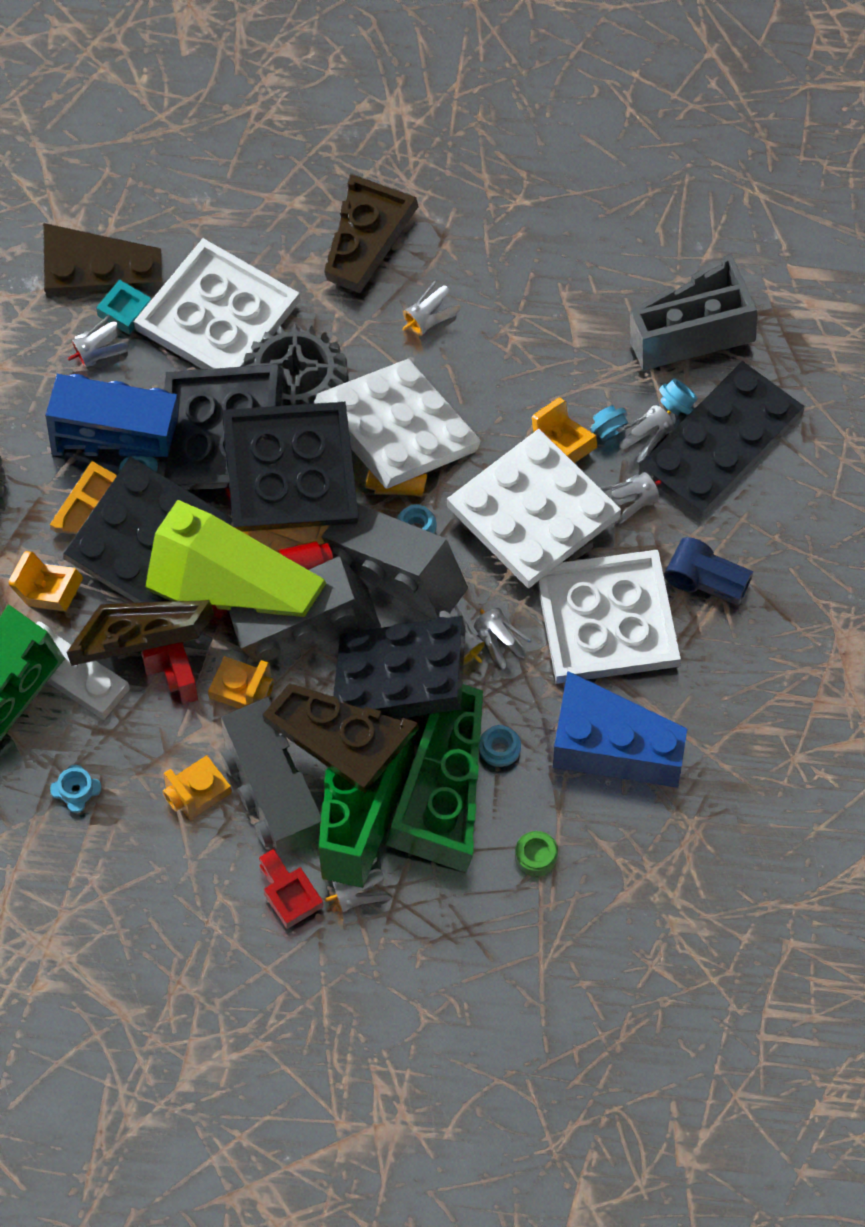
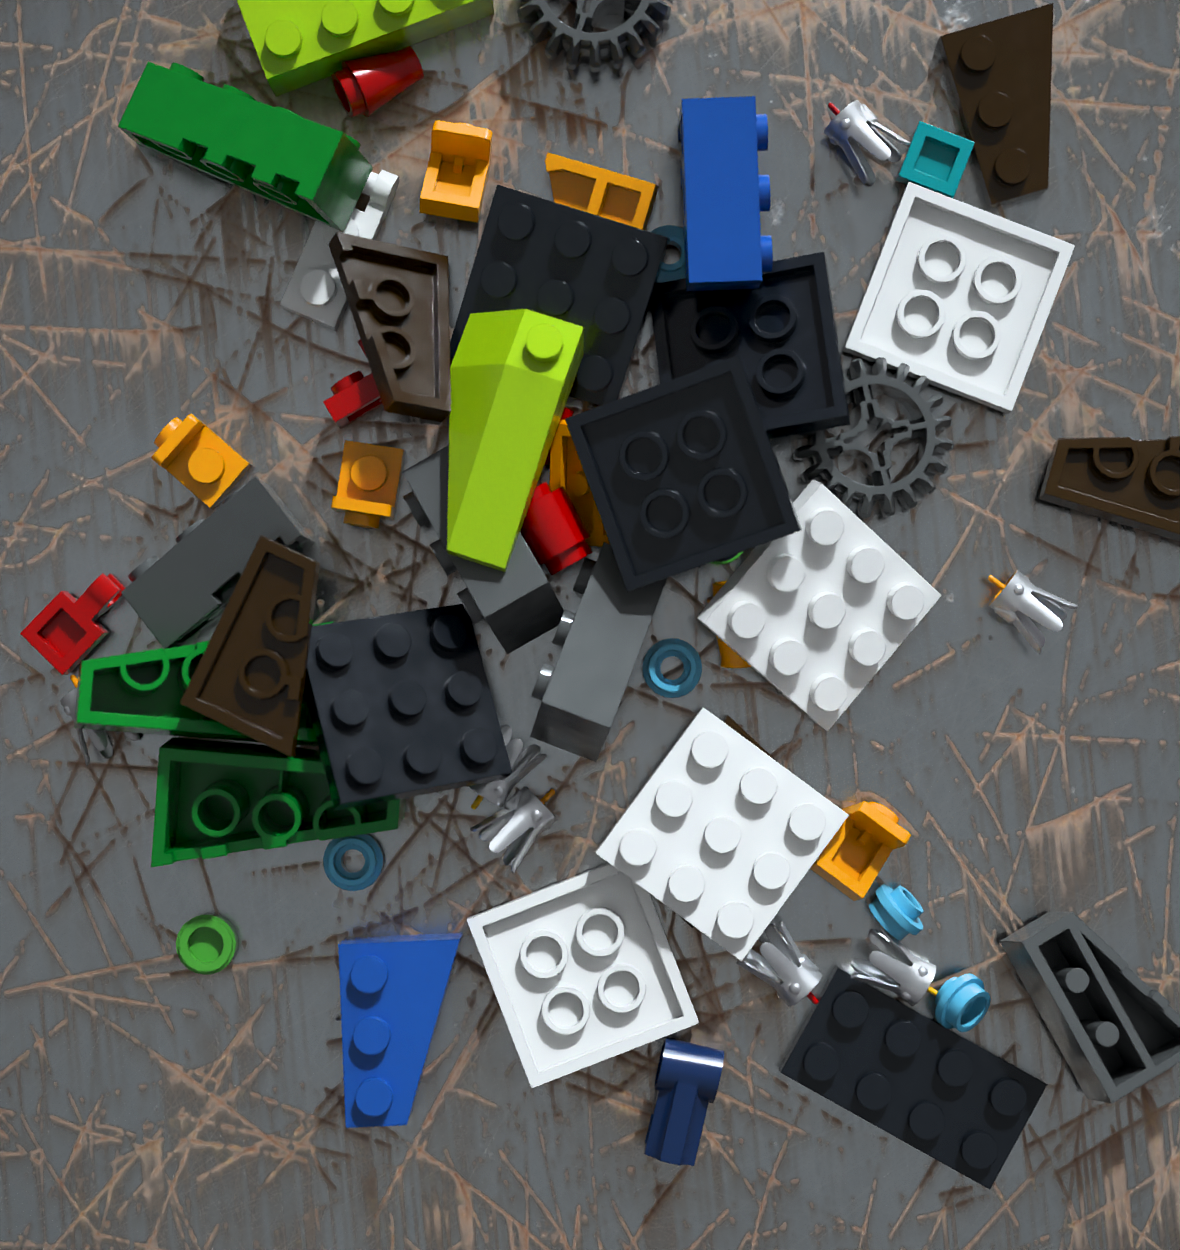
camera: 75 degrees right, 25 degrees up
medium azure plate [50,765,102,813] -> none

